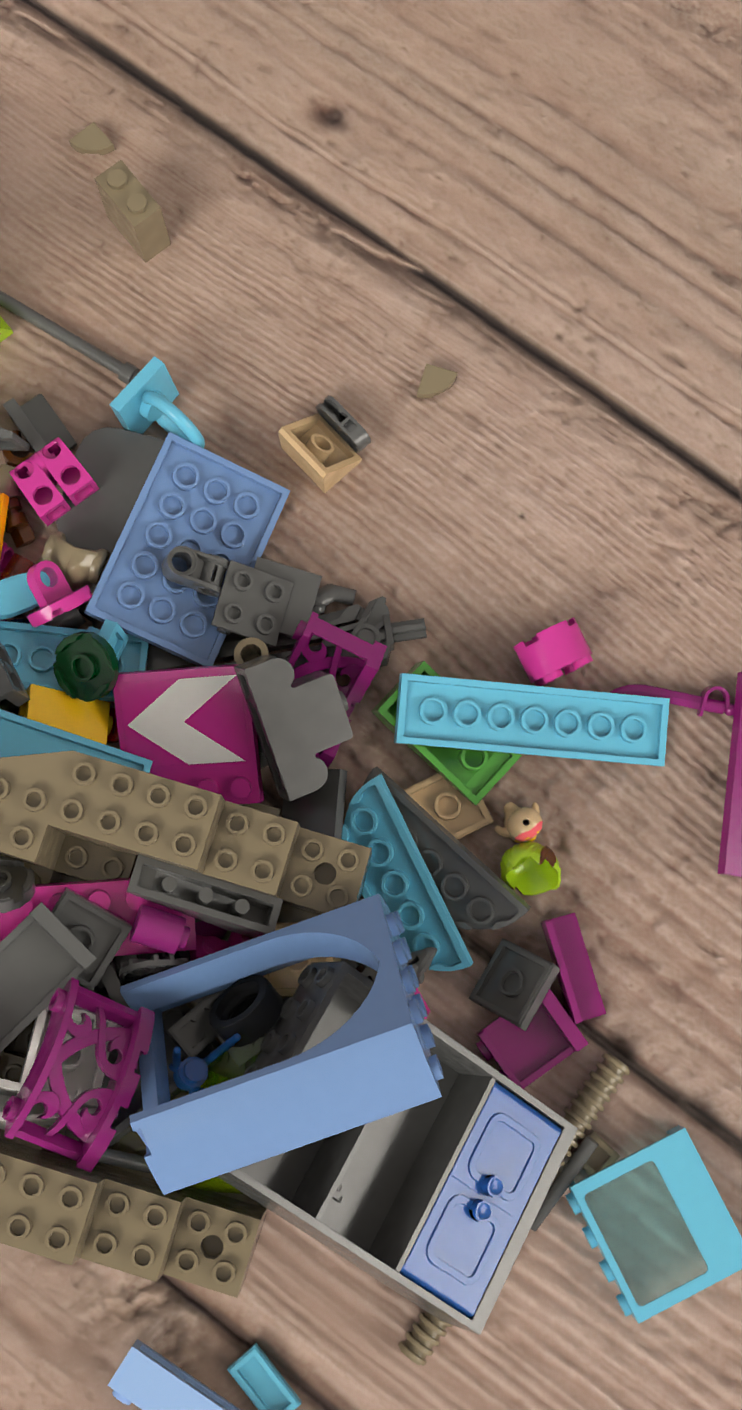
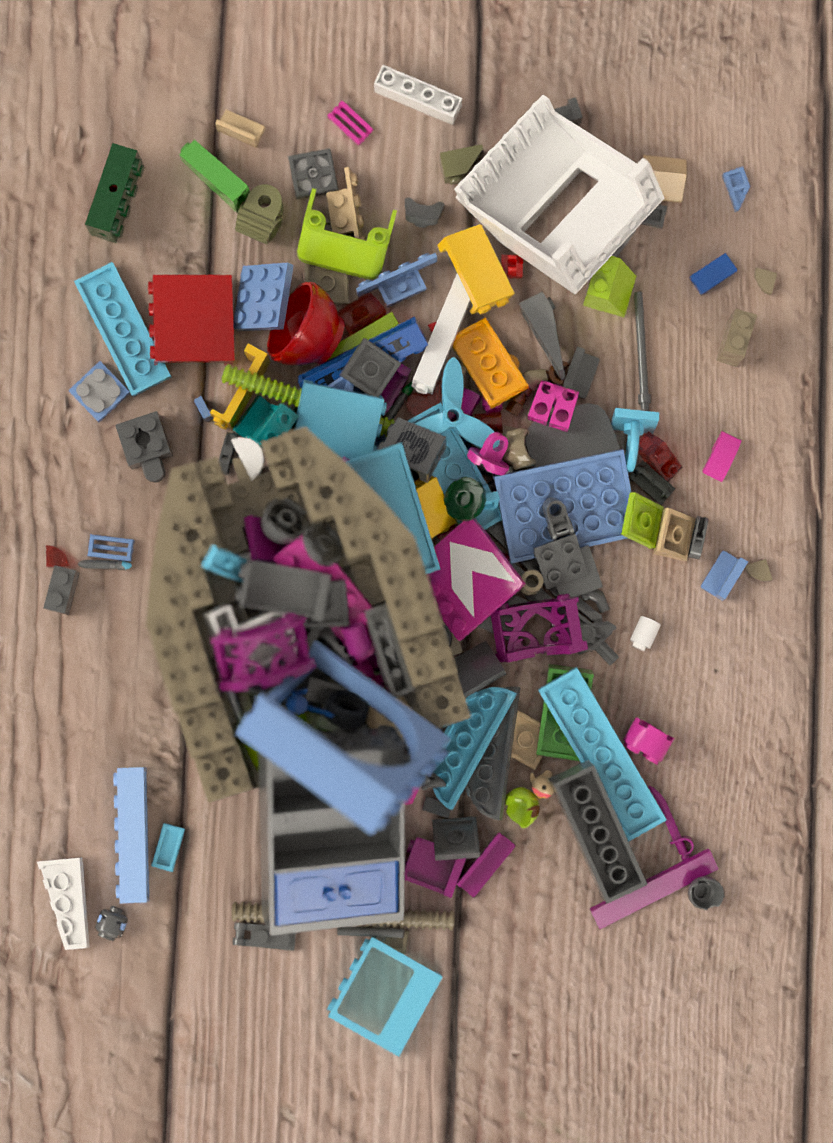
camera: 55 degrees right, 5 degrees up
dark grey brick [234,655,353,802] -> none
none -> dark grey plate [232,922,297,951]
none -> dark grey piece [422,797,451,818]
none -> dark grey brick [549,760,647,904]
none -> lime tile [621,492,664,548]
none -> pearl dark grey hinge [629,460,675,505]
none -> white brick [630,616,661,651]
none -> clear red slope [638,431,683,482]
none -> blue tile [689,253,738,295]
none -> medium blue panel [701,551,748,601]
none -> dark pink slope [702,431,741,482]

